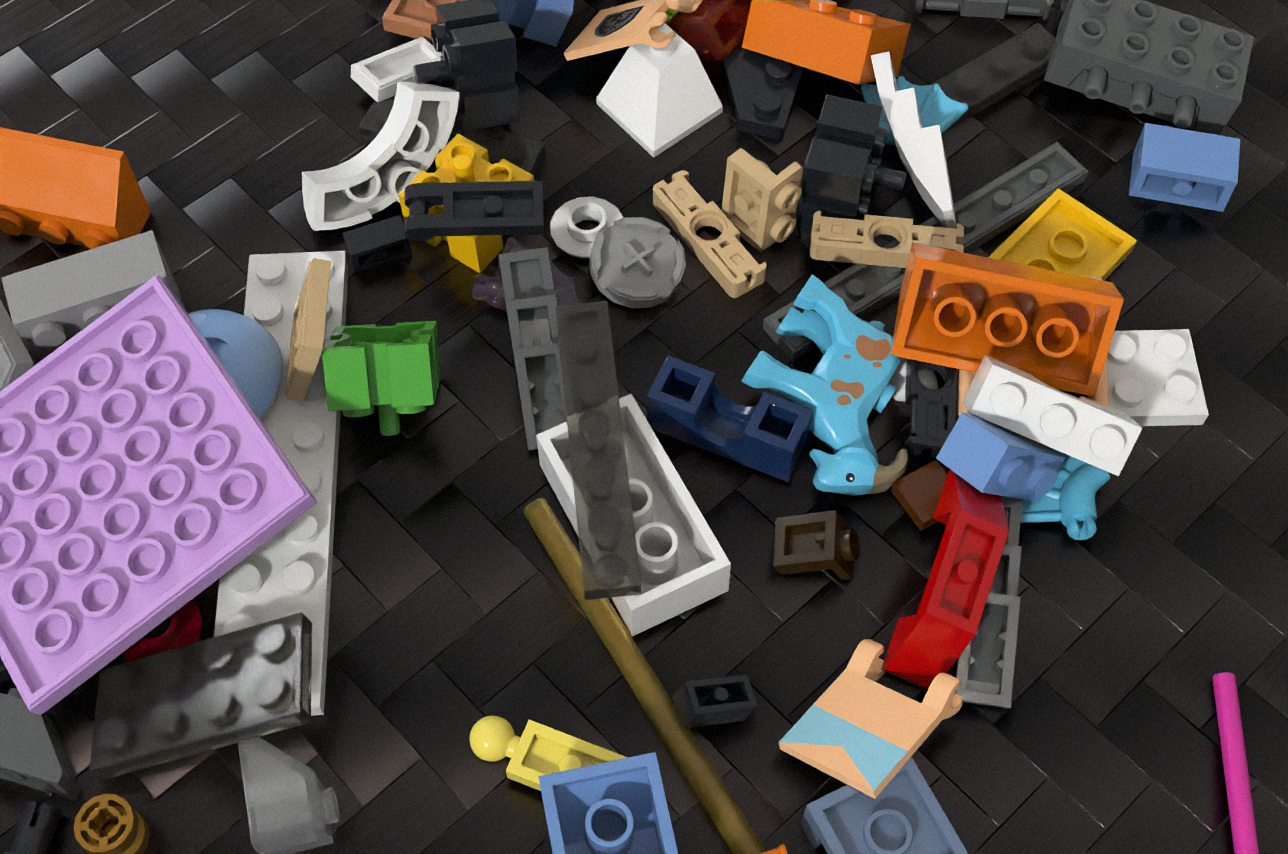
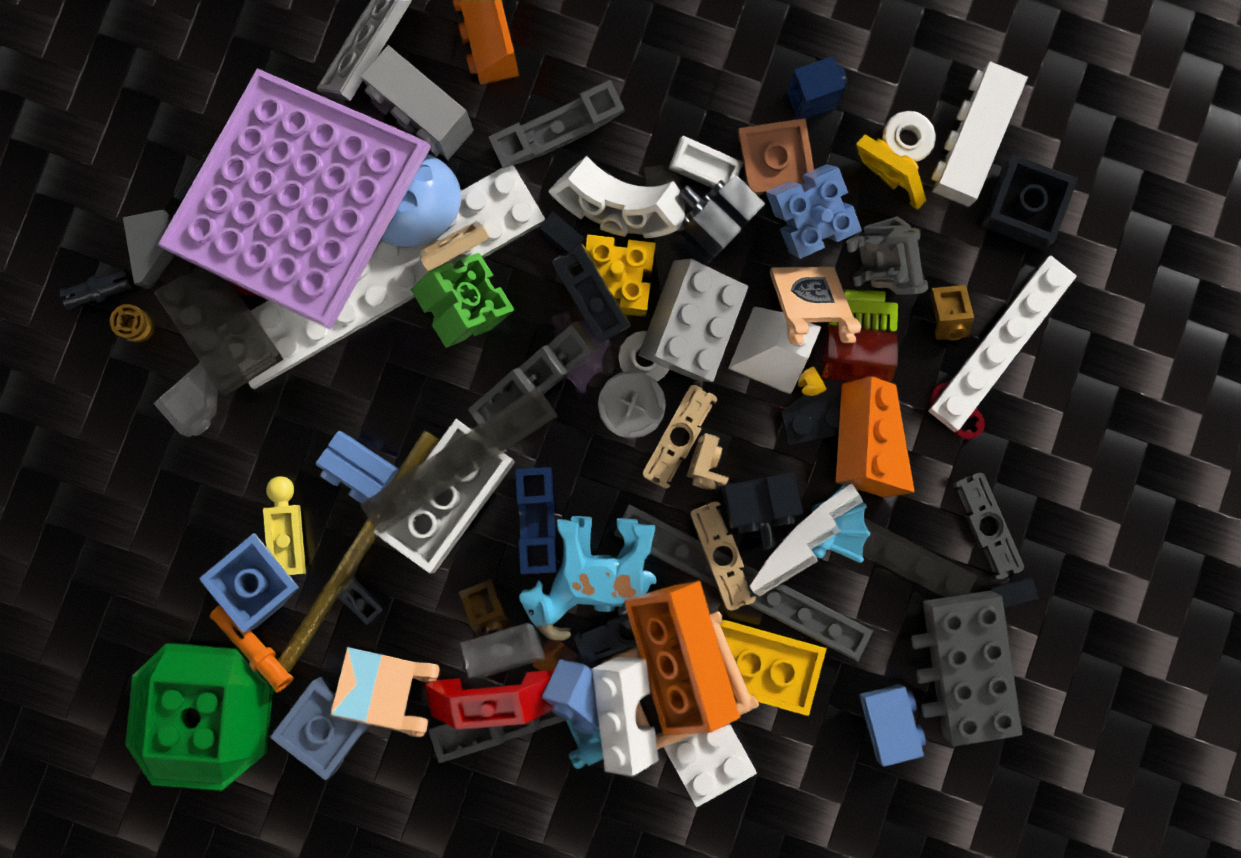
camera: 60 degrees right, 25 degrees up
none -> medium blue brick [316,431,400,505]
none -> clear brick [460,623,545,678]
none -> dark grey slope [489,80,625,168]
none -> light grey brick [638,259,749,382]
none -> yellow hinge [798,366,827,396]

